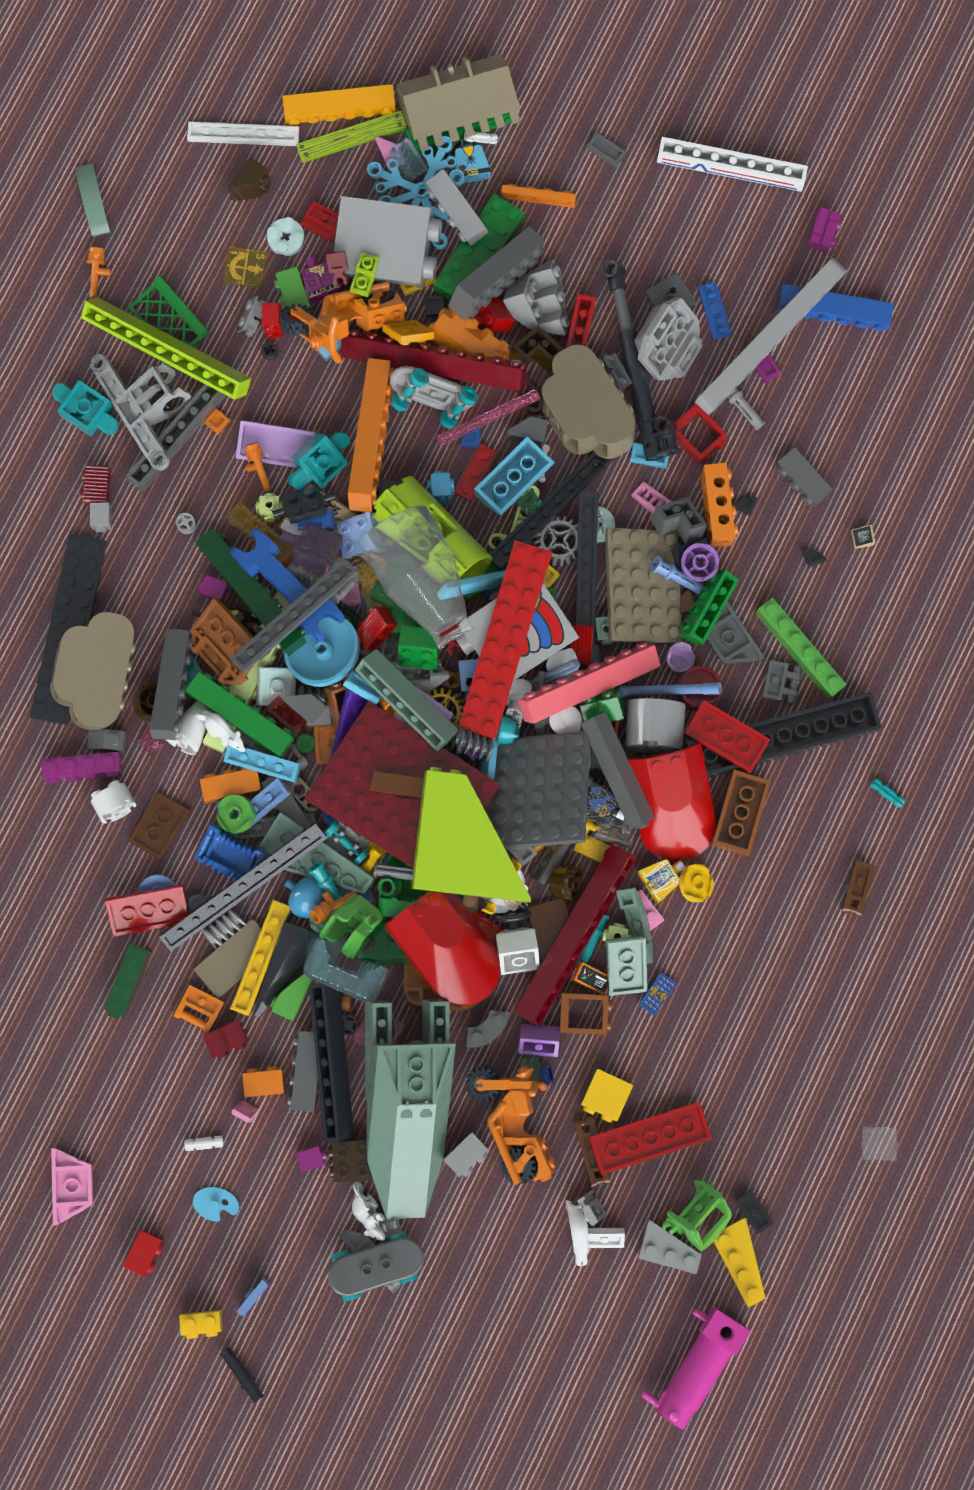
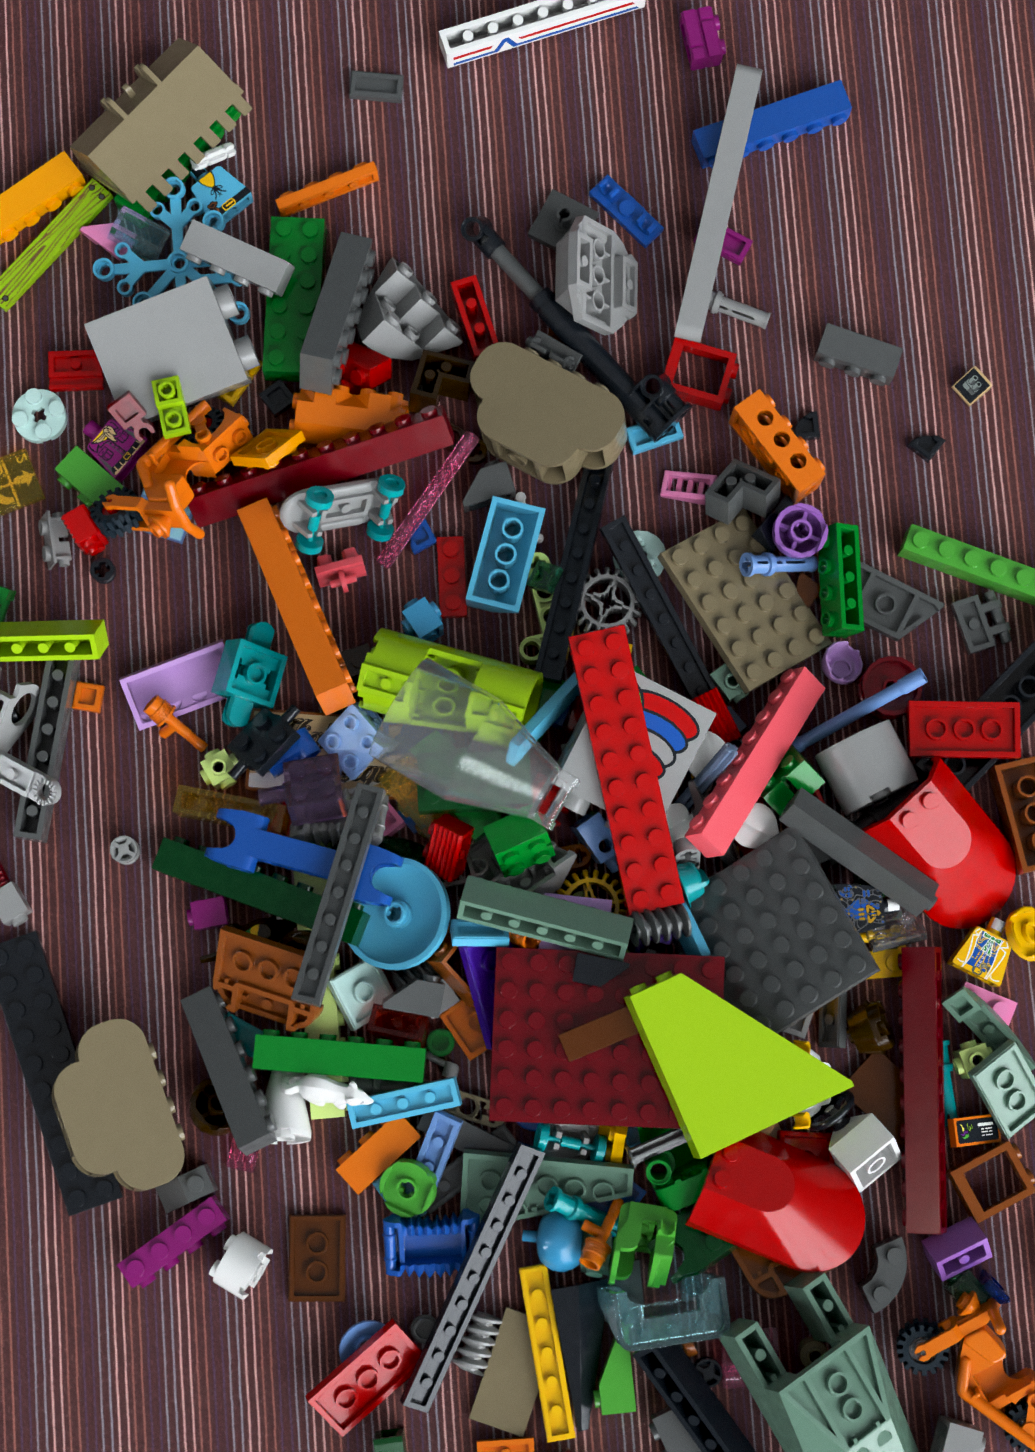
camera: 30 degrees left, 0 degrees up
none -> coral hips [314,547,367,593]
none -> black tile [572,953,630,987]

